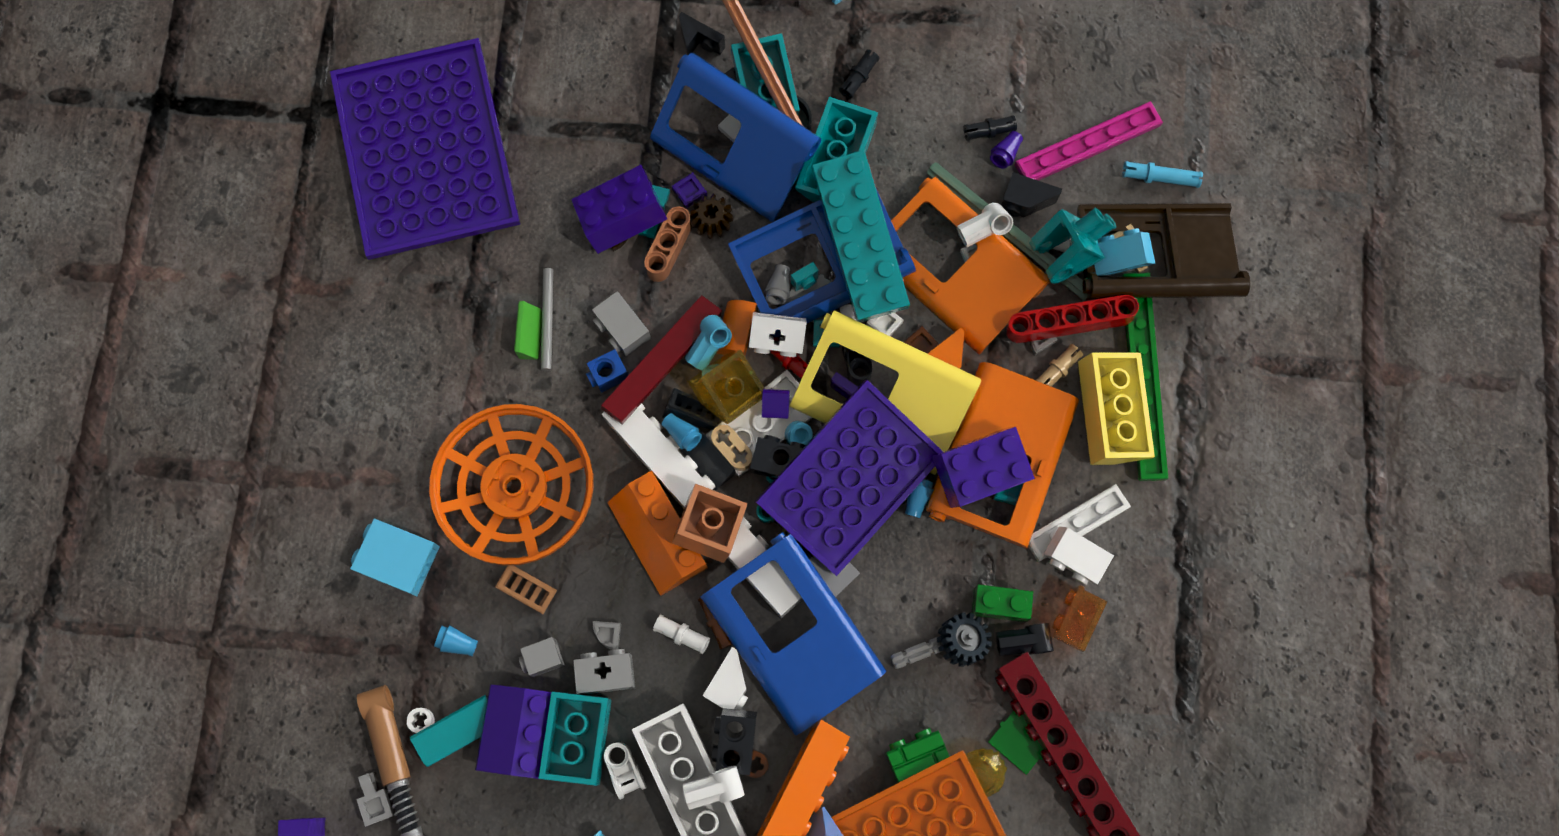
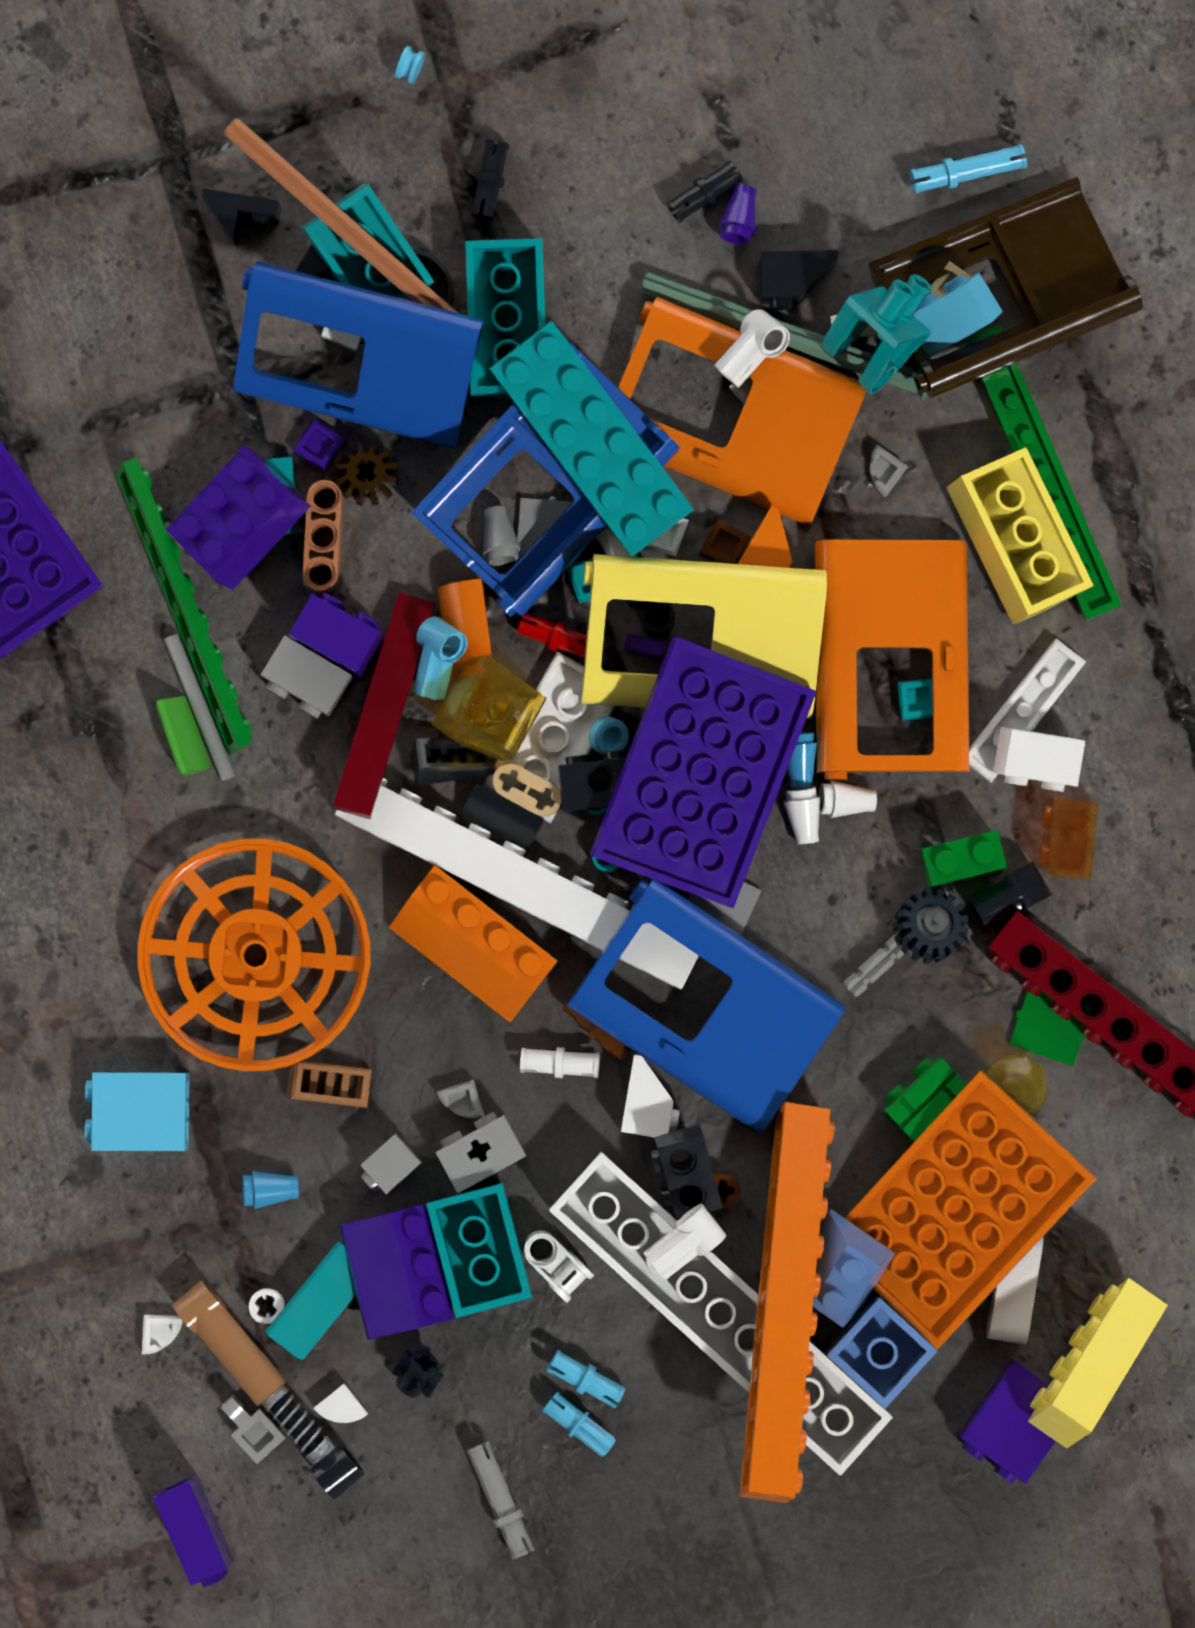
camera: 25 degrees left, 10 degrees up
blue brick [586,349,628,393] -> none
dark azure cone [662,413,702,451] -> none
nougat brick [672,484,748,563] -> none
white brick [749,312,807,357] -> none
dark purple tile [762,389,790,419] -> none
teal plate [791,262,819,291] -> none
dark purple brick [932,427,1035,508] -> none
red beam [1006,295,1139,343] -> none
dark pink tile [1015,101,1163,181] -> none
tan pin [1036,344,1083,387] -> none
none -> green plate [114,458,252,756]
none -> white tile [142,1314,183,1354]
none -> dark purple brick [289,593,384,680]
none -> white tile [314,1383,369,1423]
none -> black gear [391,1349,443,1398]
none -> white cone [783,787,821,844]
none -> white cone [818,780,877,818]

